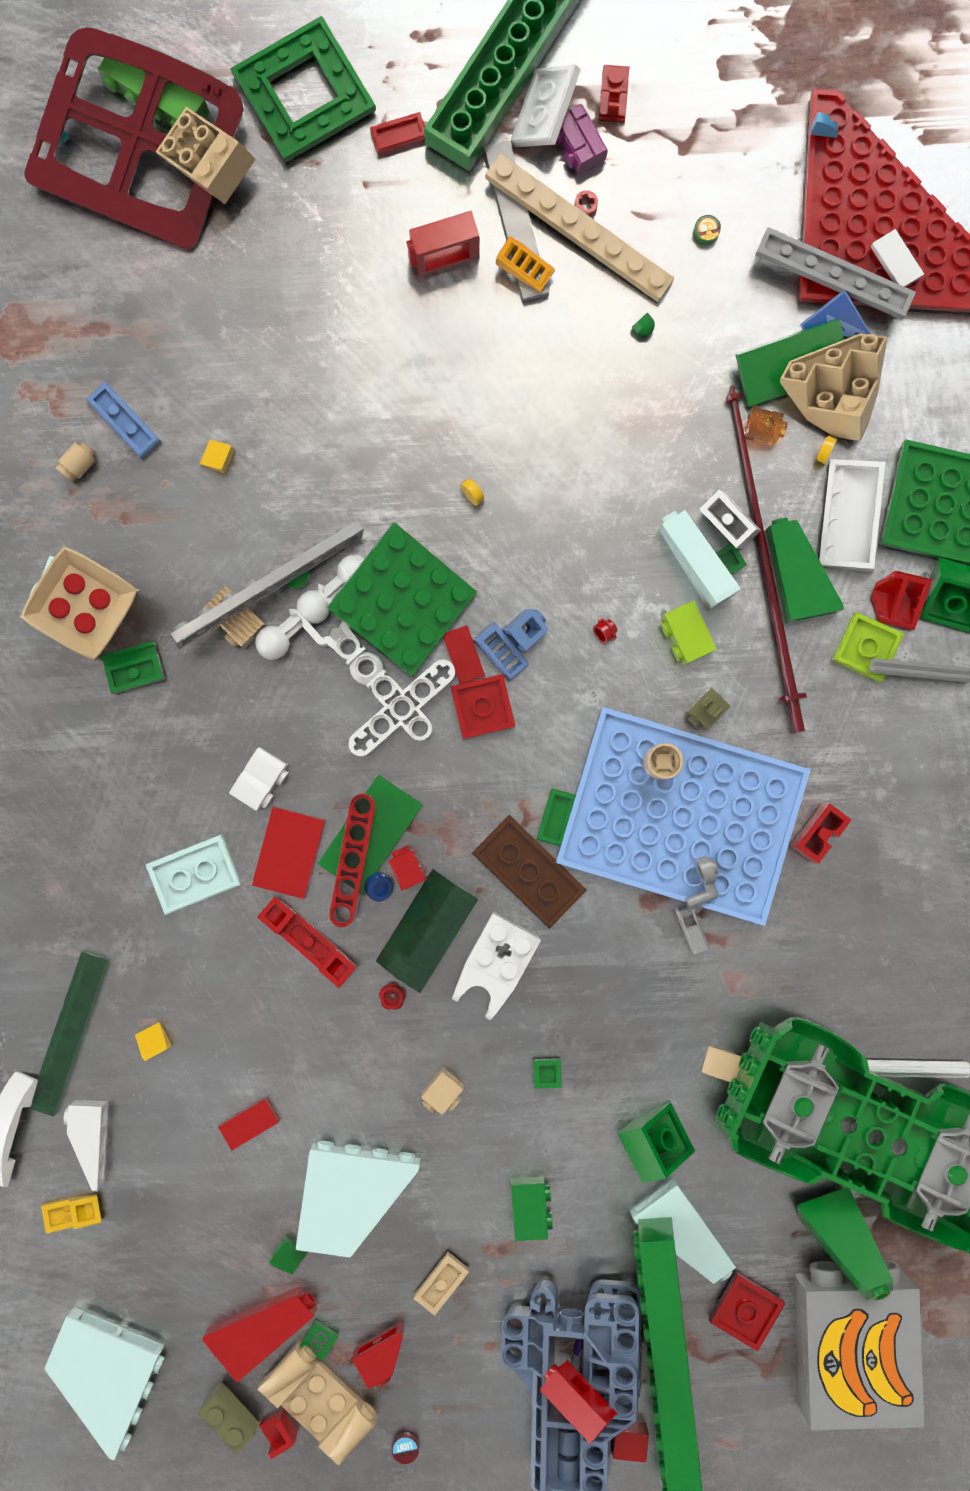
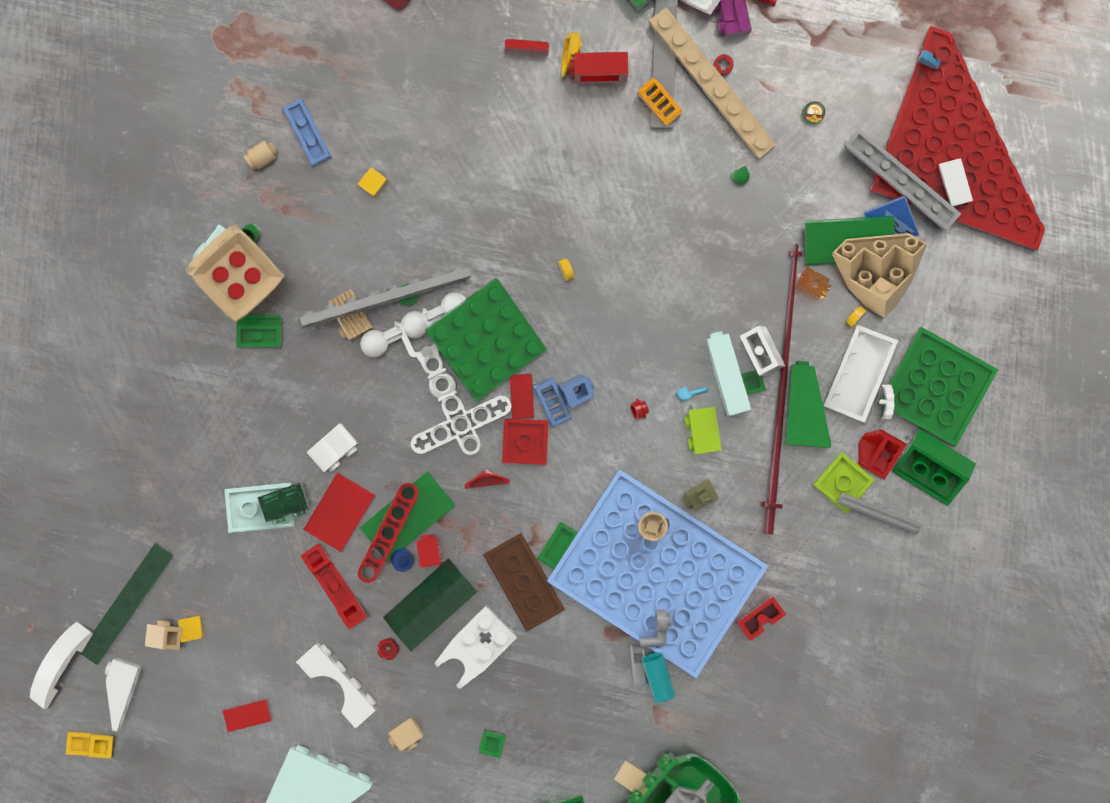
camera: 20 degrees right, 0 degrees up
none -> tan brick [145,620,182,650]
none -> green hinge [242,223,260,242]
none -> clear green brick [258,482,310,525]
none -> white arch [296,643,377,728]
none -> red slope [465,469,510,489]
none -> red tile [505,39,549,55]
none -> yellow plate [561,32,582,77]
none -> teal pin [641,652,676,703]
none -> medium azure hand [676,386,708,401]
none -> white piece [879,385,894,419]

